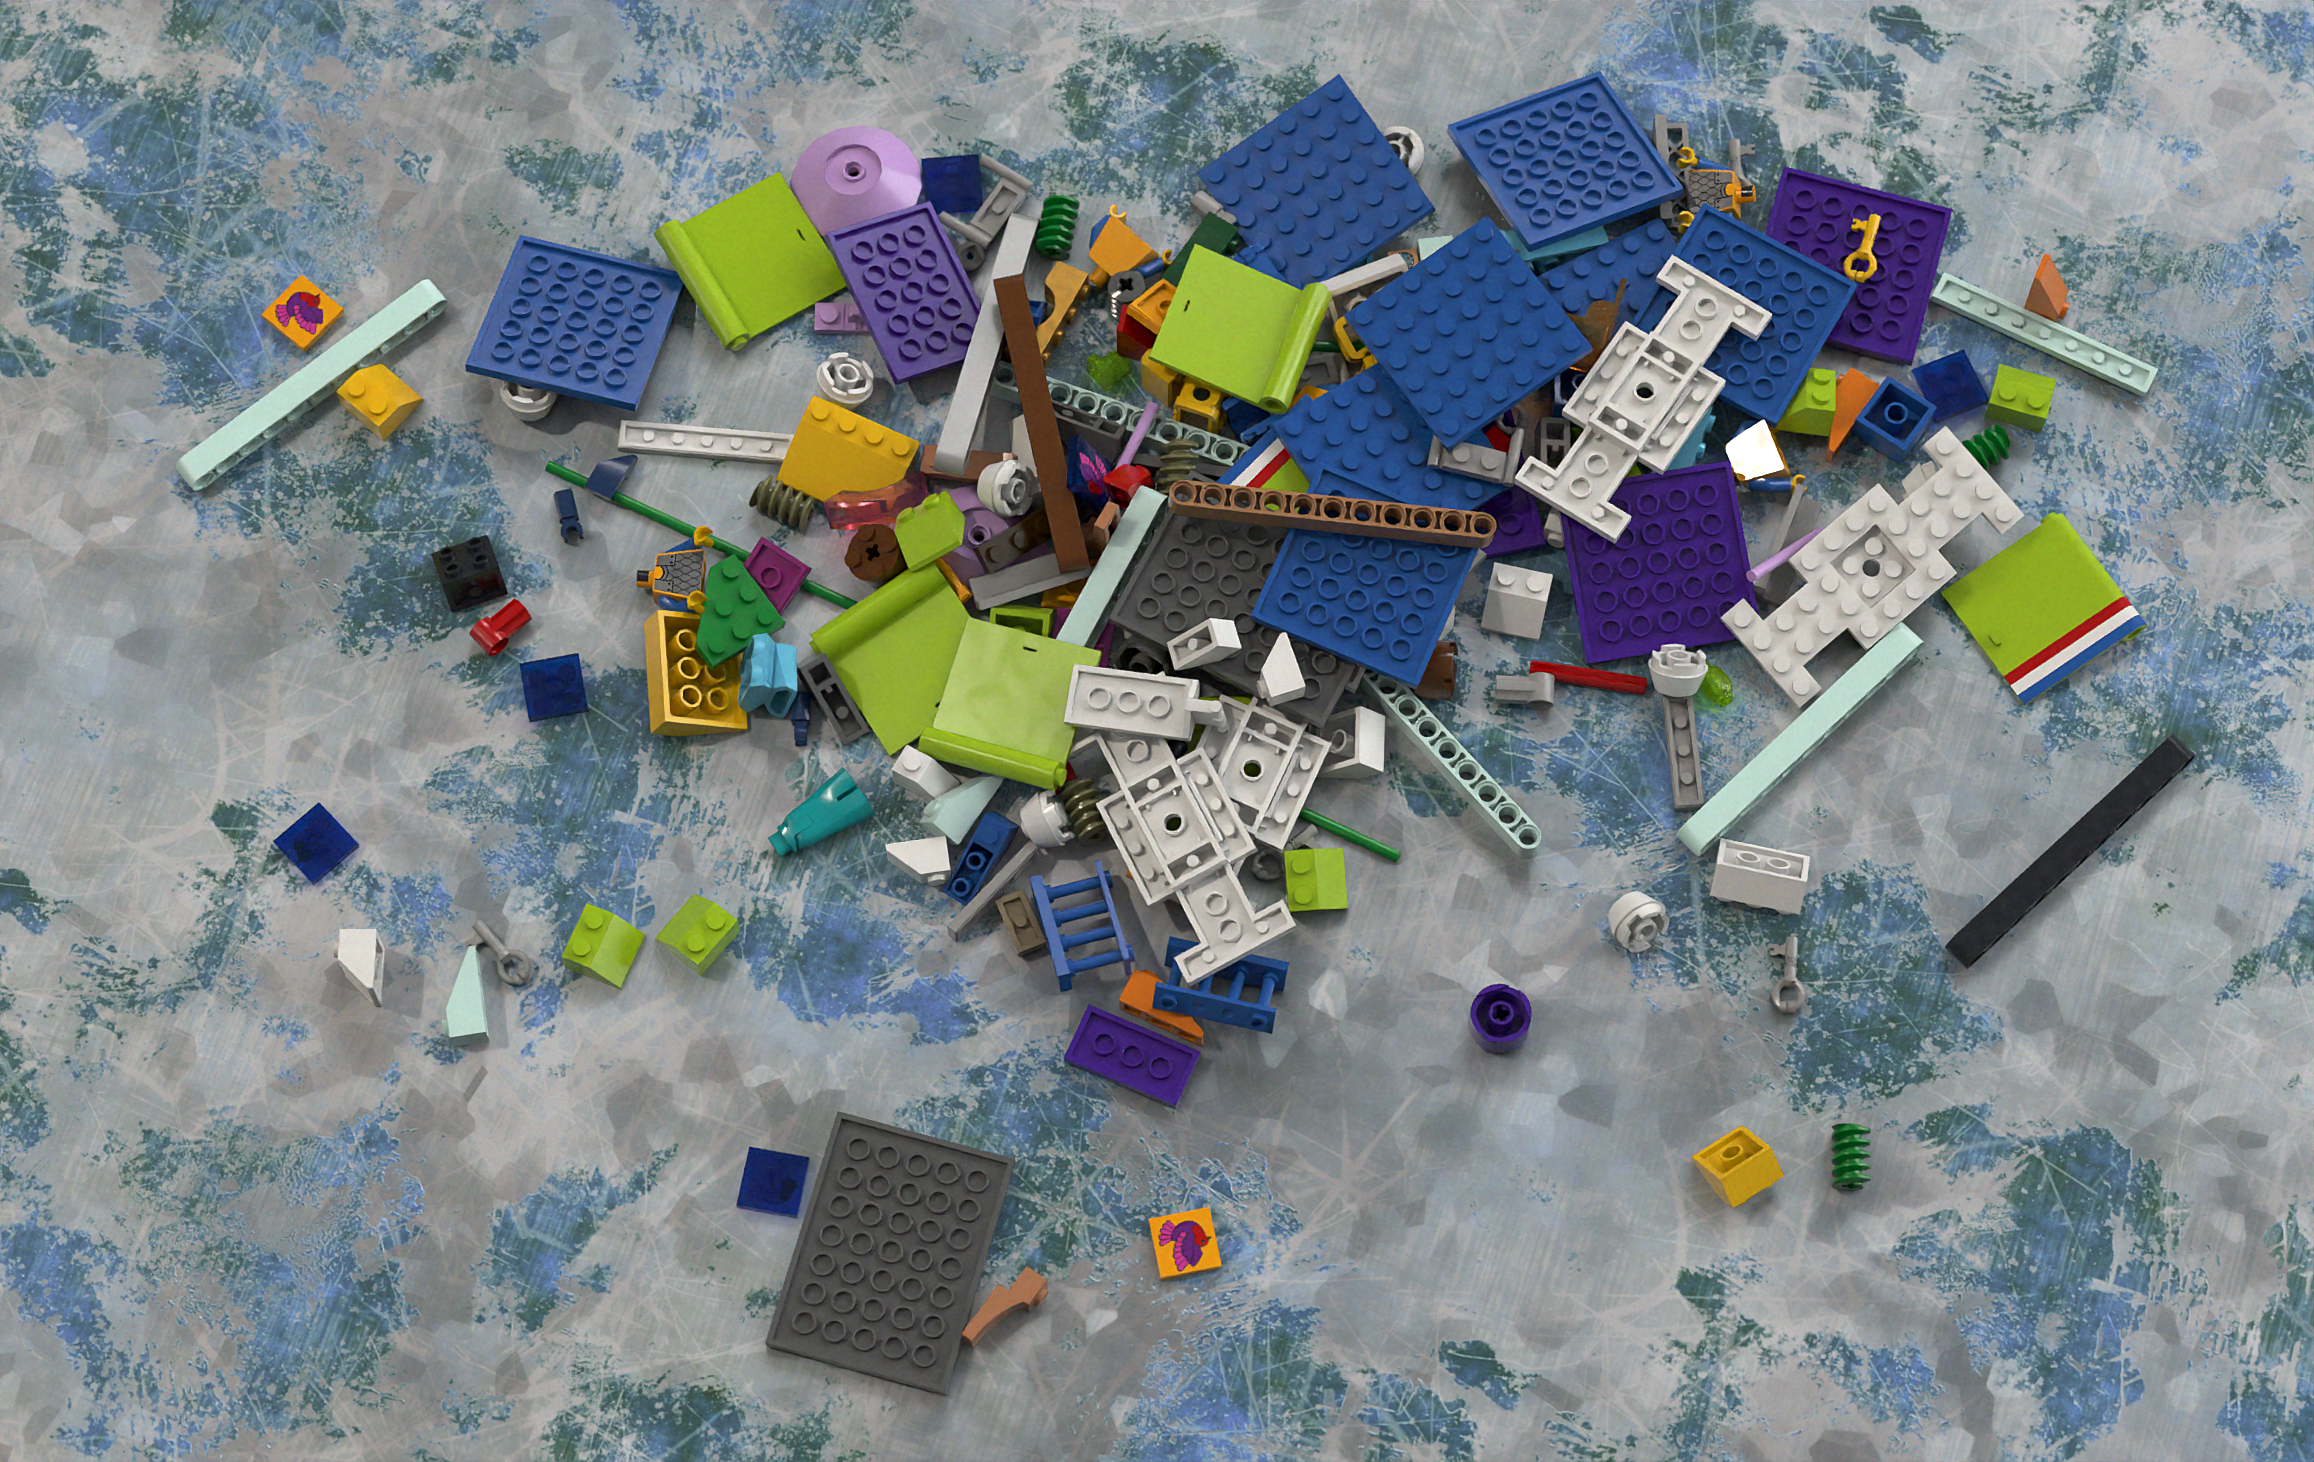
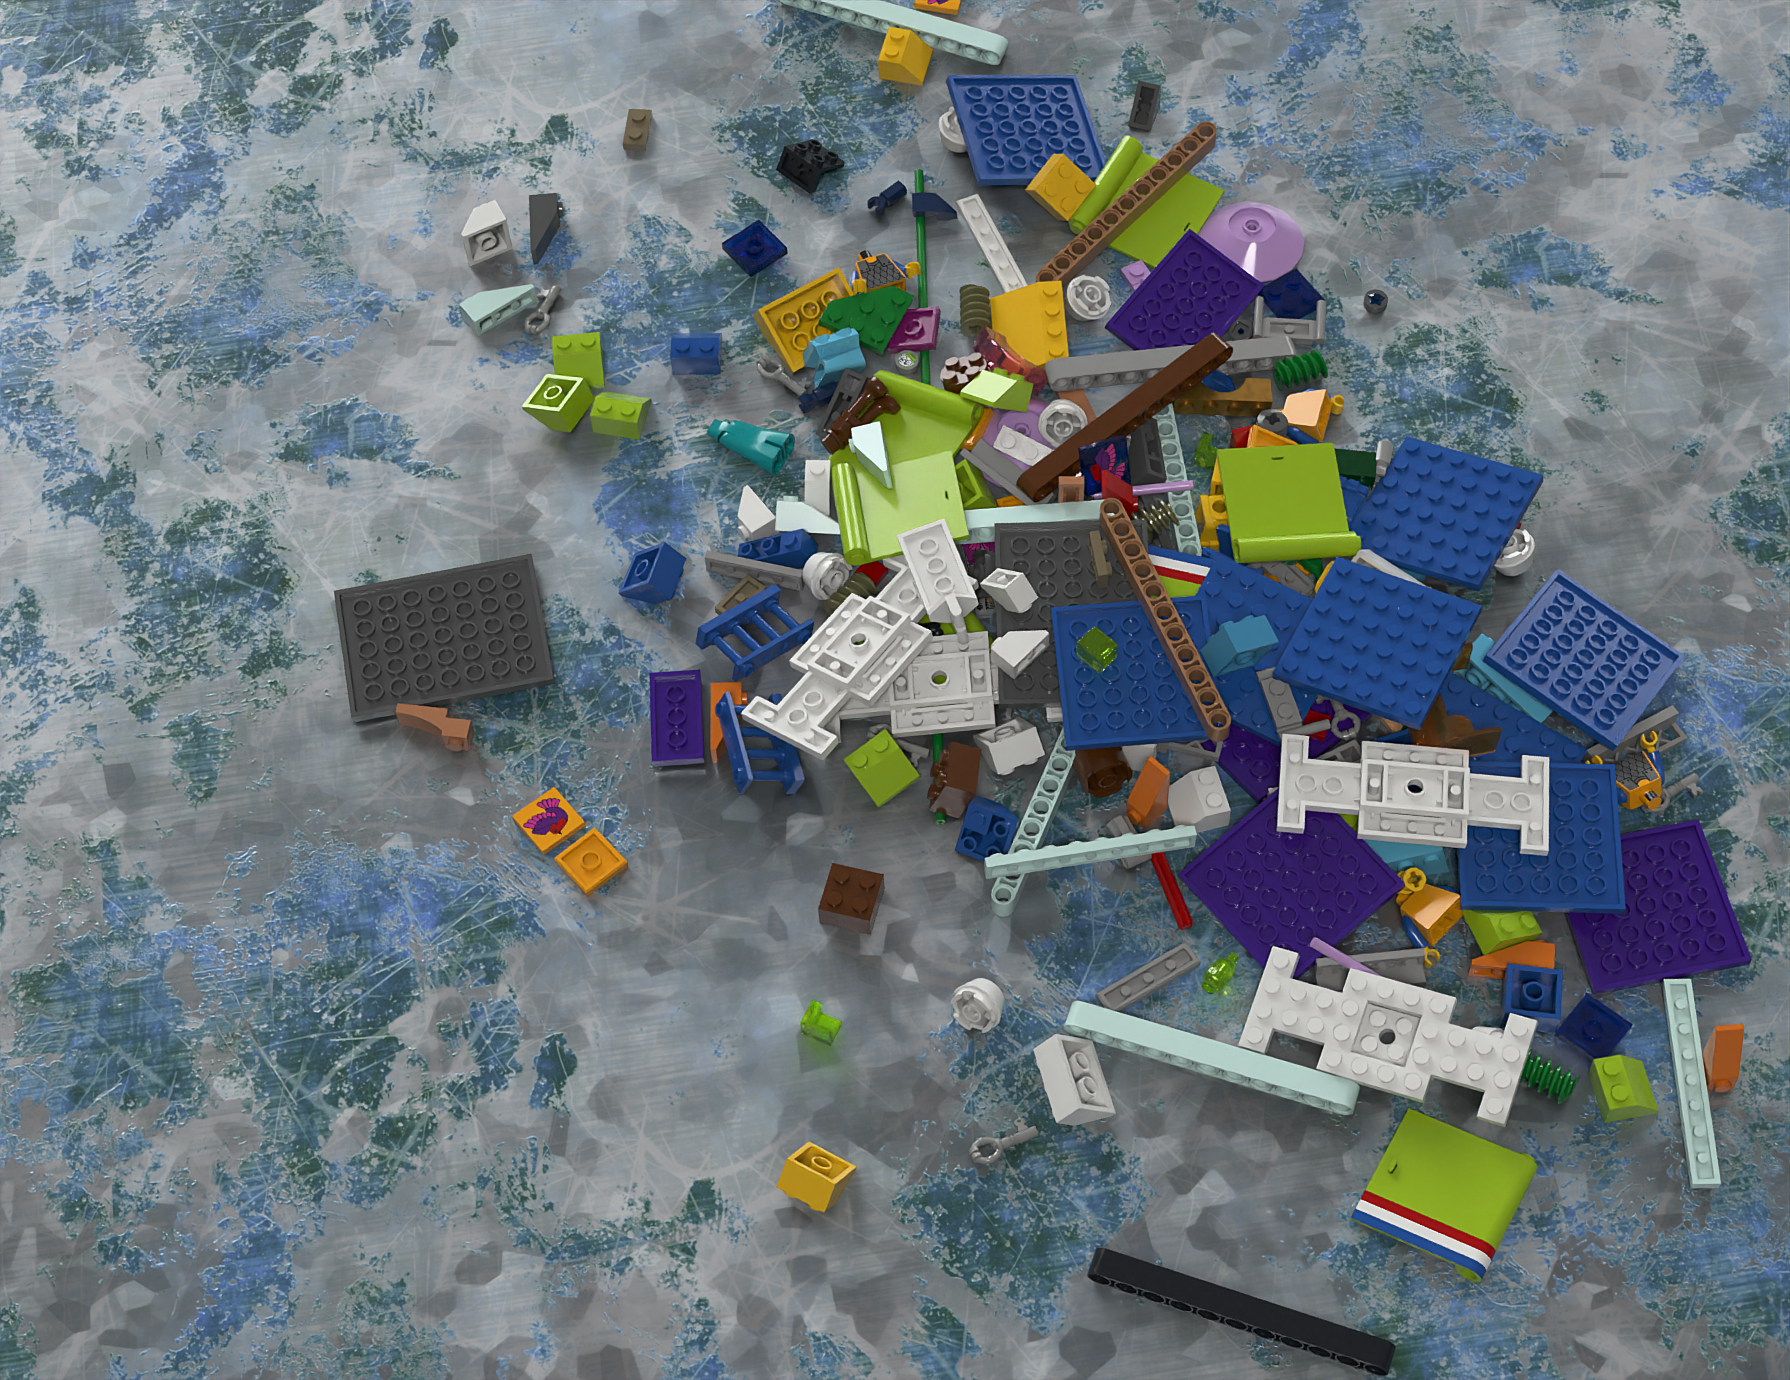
camera: 65 degrees right, 10 degrees down
clear blue tile [273,802,359,886] -> none
red piece [469,598,532,657] -> none
clear blue tile [736,1146,810,1219] -> none
dark purple brick [1468,984,1532,1053] -> none
white cone [1648,644,1708,697] -> none
green piece [1831,1123,1871,1191] -> none
yellow piece [1843,214,1881,283] -> none
none -> lime slope [522,374,595,432]
none -> dark grey slope [529,193,564,264]
none -> light orange tile [554,827,628,897]
none -> blue slope [618,542,686,604]
none -> dark tan plate [623,109,652,151]
none -> blue slope [670,333,722,375]
none -> light grey piece [756,356,812,397]
none -> clear neon green panel [800,1000,842,1046]
none -> reddish brown brick [818,863,885,935]
none -> reddish brown piece [821,376,901,455]
none -> light aqua slope [849,421,893,489]
none -> tile [895,350,919,374]
none -> reddish brown brick [927,741,981,818]
none -> blue slope [955,795,1019,862]
none -> light aqua plate [984,825,1197,879]
none -> yellow brick [1025,154,1096,221]
none -> medium nougat beam [1036,121,1217,288]
none -> clear neon green panel [1076,627,1118,674]
none -> dark tan plate [1088,530,1112,588]
none -> orange slope [1126,756,1170,830]
none -> dark grey slope [1128,80,1161,131]
none -> dark azure brick [1200,615,1279,677]
none -> dark grey tile [1363,289,1388,314]
none -> yellow piece [1397,867,1426,895]

